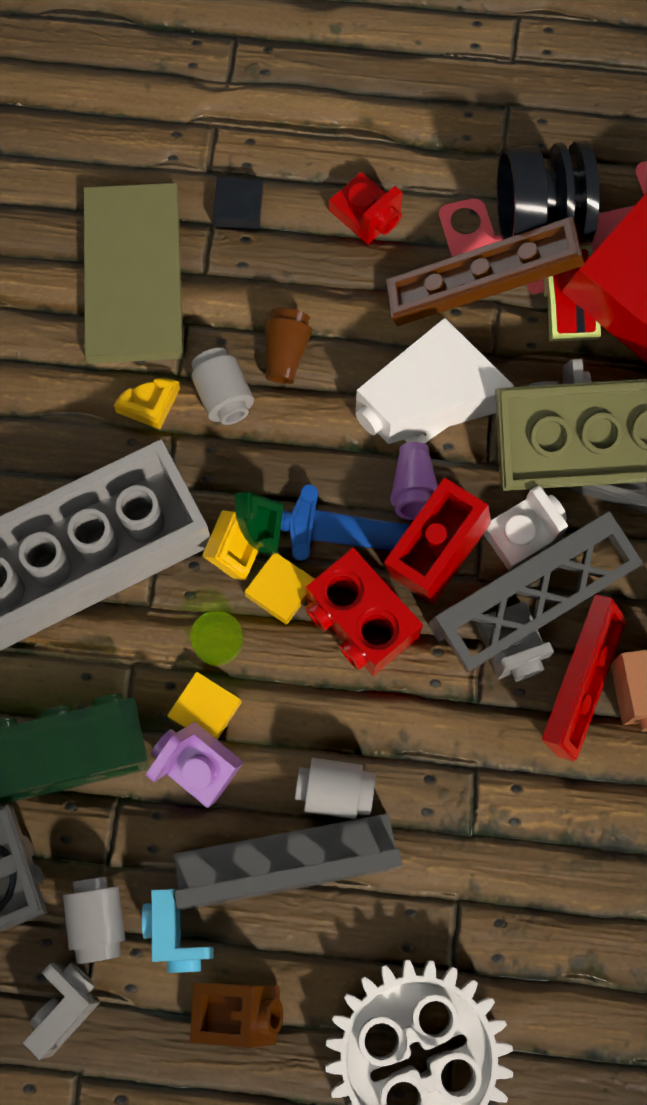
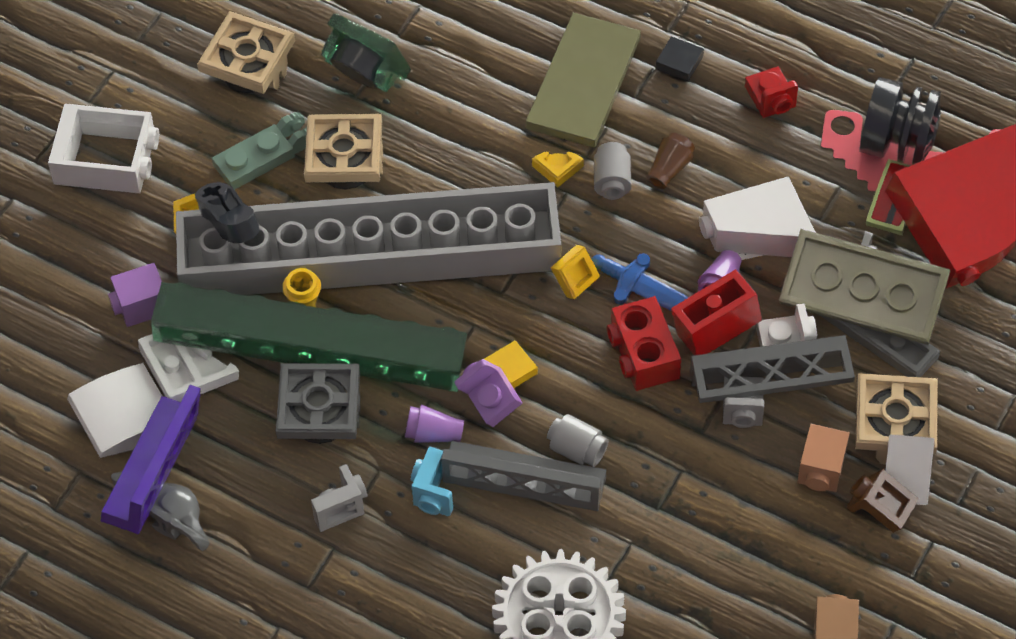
camera: 25 degrees right, 15 degrees down
light grey brick [63,877,125,964] -> none
clear neon green tile [190,611,243,666] -> none
reddish brown bracket [190,982,283,1048] -> none
dark green tile [235,492,284,554] -> none
yellow tile [245,553,314,625] -> none
reddish brown tile [386,216,585,327] -> none
red tile [541,594,627,762] -> none
none -> medium lavender cone [405,404,464,443]

